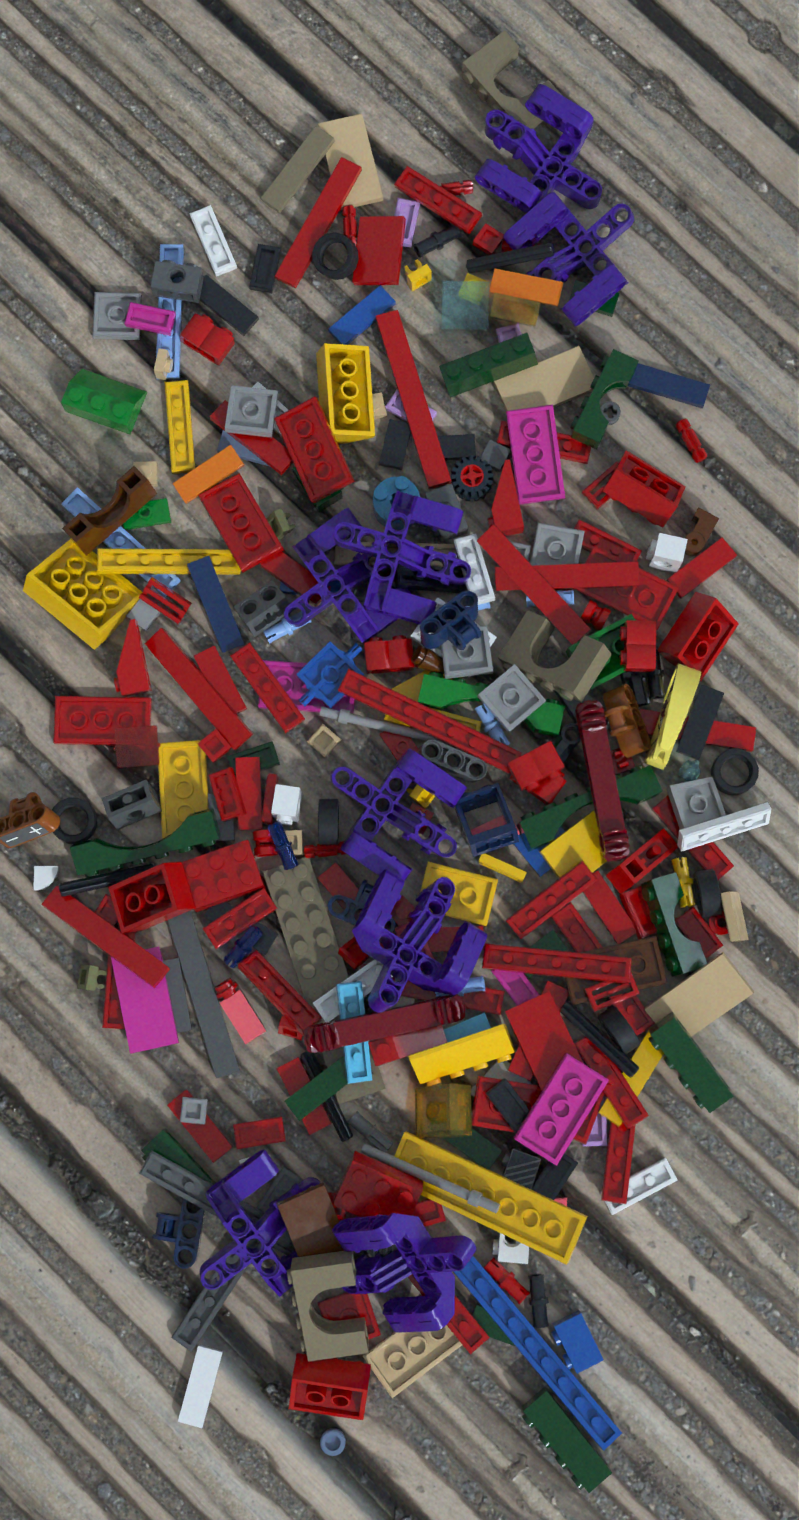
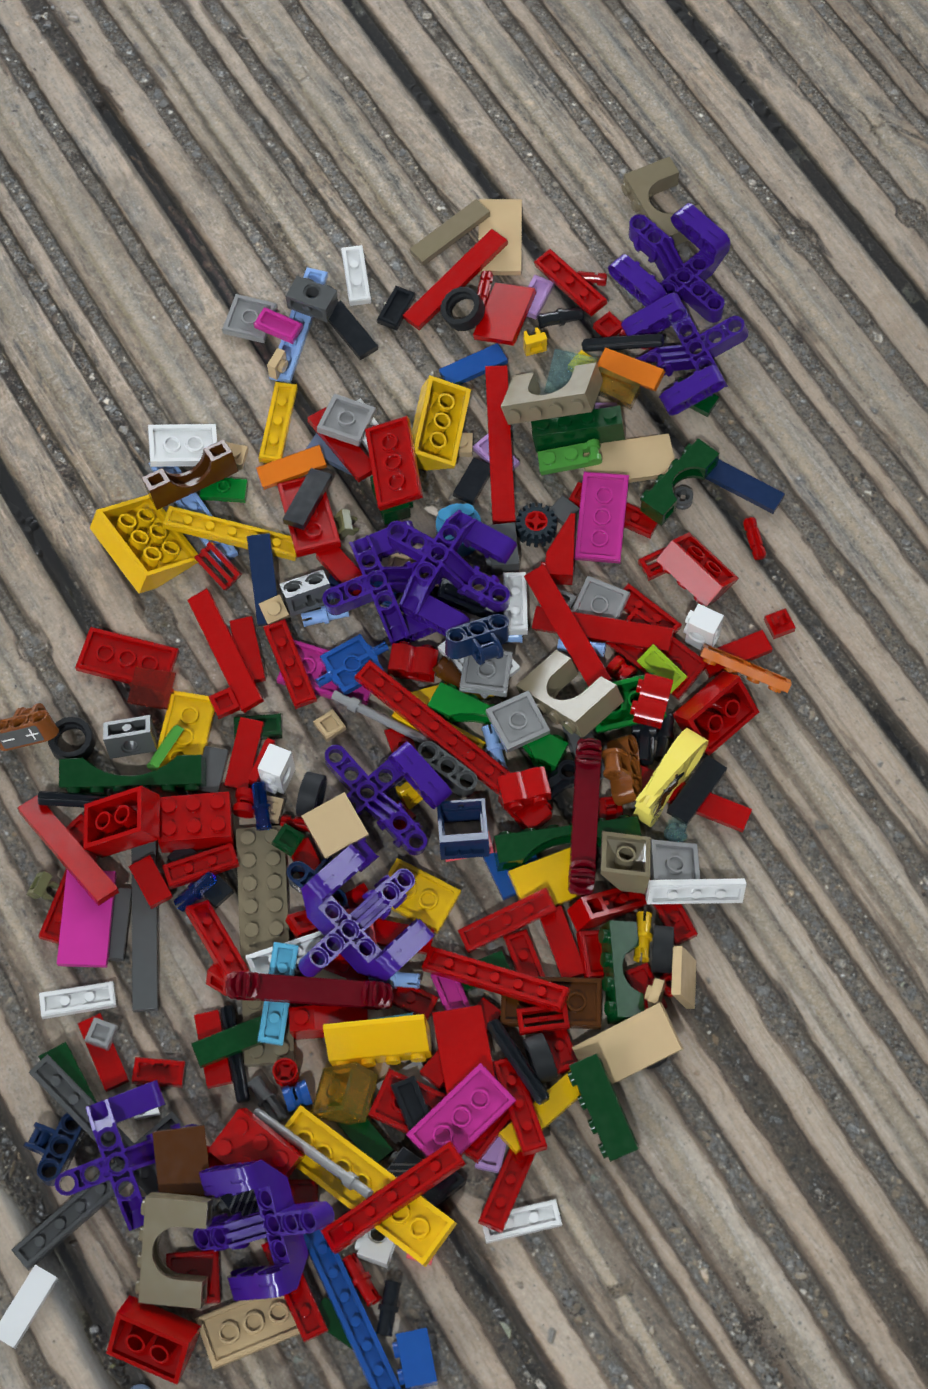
camera: 15 degrees right, 15 degrees down
white tile [34,866,60,891] -> none
green slope [61,369,147,435] -> none
red slope [114,619,152,696] -> none
light grey tile [127,599,160,631] -> none
red brick [179,313,235,366] -> none
red plate [208,767,246,821] -> none
red plate [214,978,238,1000] -> none
coral tile [220,990,266,1044] -> none
black tile [438,434,476,460] -> none
yellow tile [478,853,527,883] -> none
reddish brown leg [685,507,719,556] -> none
black tyre [711,748,759,795] -> none
none -> white tile [39,981,117,1019]
none -> red tile [128,855,173,909]
none -> bright green tile [146,725,184,771]
none -> white plate [148,424,217,467]
none -> tan plate [259,594,290,625]
none -> dark green tile [271,823,305,857]
none -> red wheel [272,1058,300,1088]
none -> blue wheel [281,1080,313,1112]
none -> black tile [283,468,332,530]
none -> tan tile [301,792,369,860]
none -> red tile [321,1141,466,1254]
none -> dark tan arch [501,362,603,425]
none -> bright green plate [538,439,602,476]
none -> dark tan slope [600,831,651,894]
none -> lime tile [637,644,687,694]
none -> tan plate [645,978,665,1008]
none -> orange plate [700,643,791,693]
none -> red tile [764,608,796,639]

